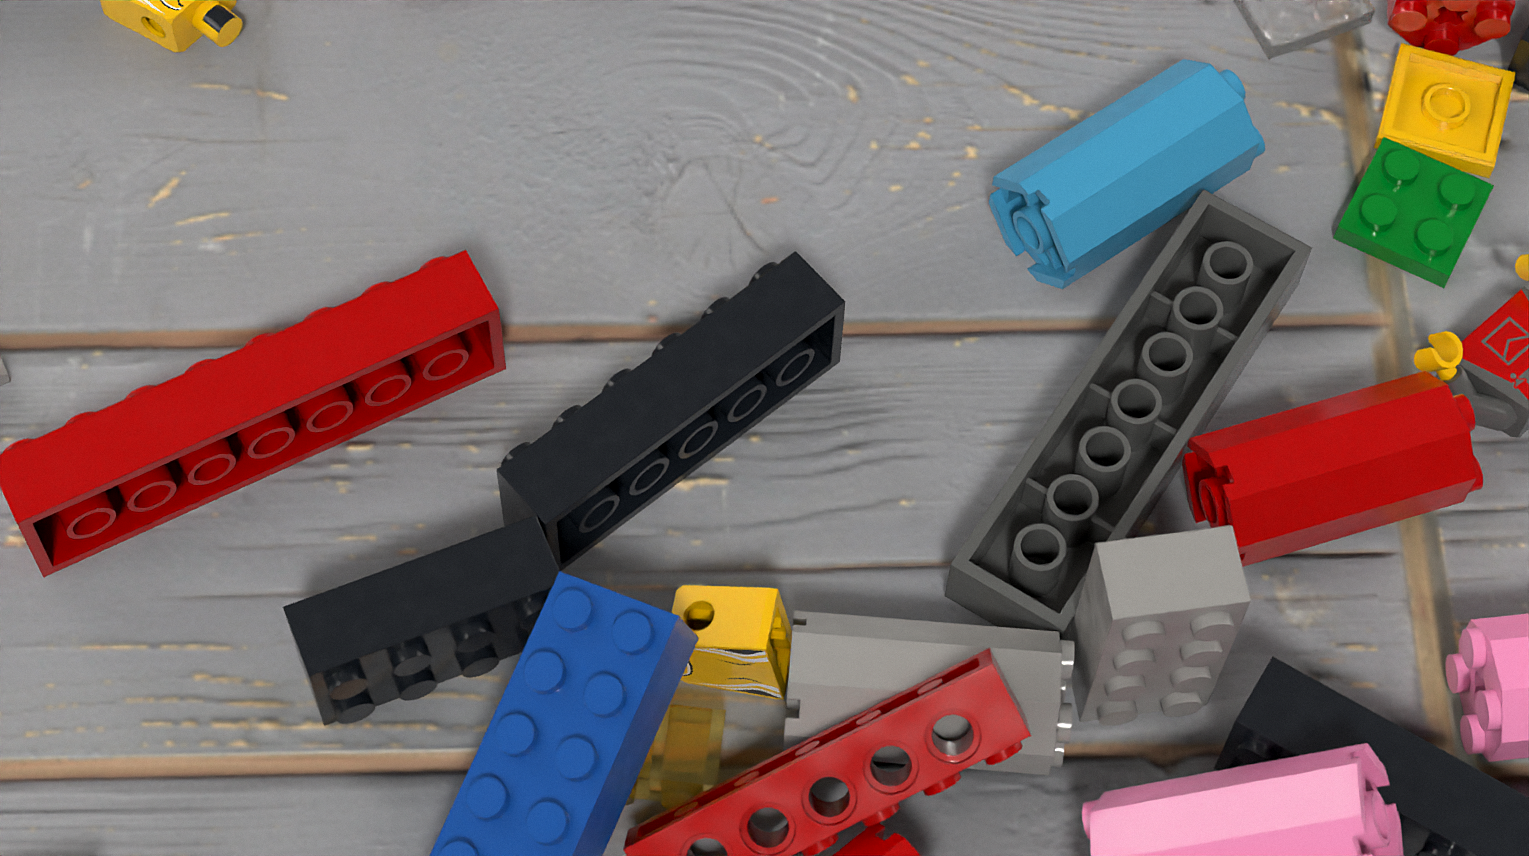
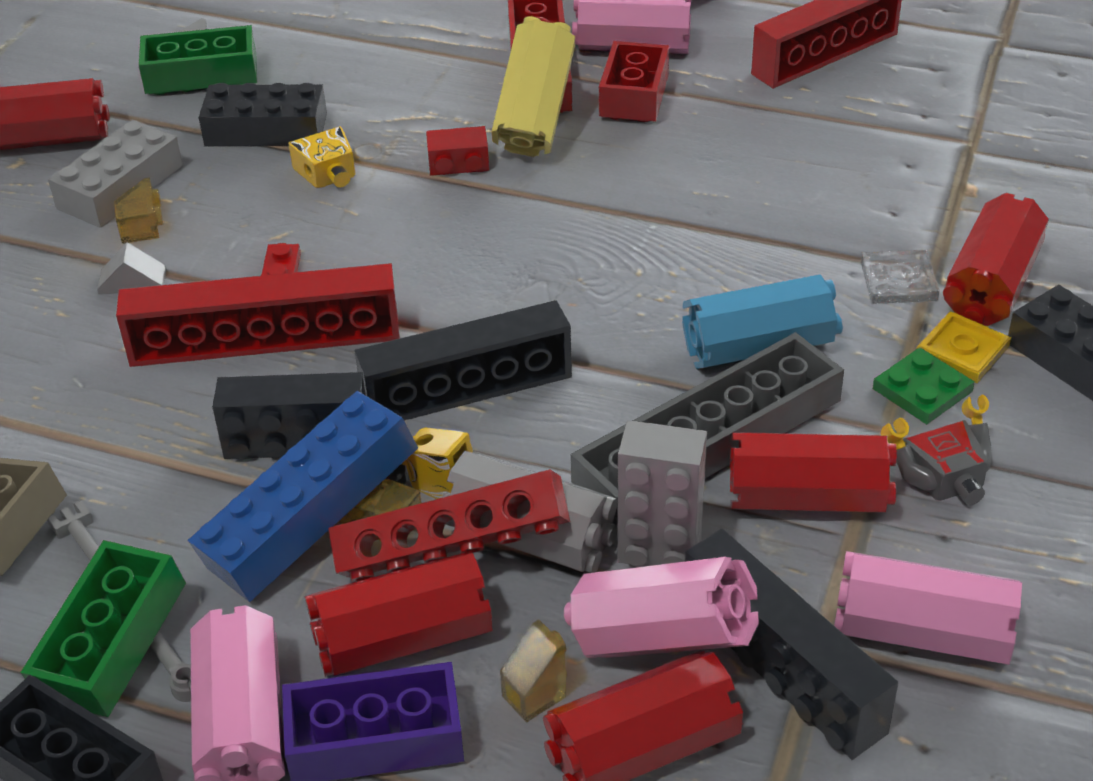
camera: 25 degrees right, 20 degrees down
none -> red plate [261,243,301,276]

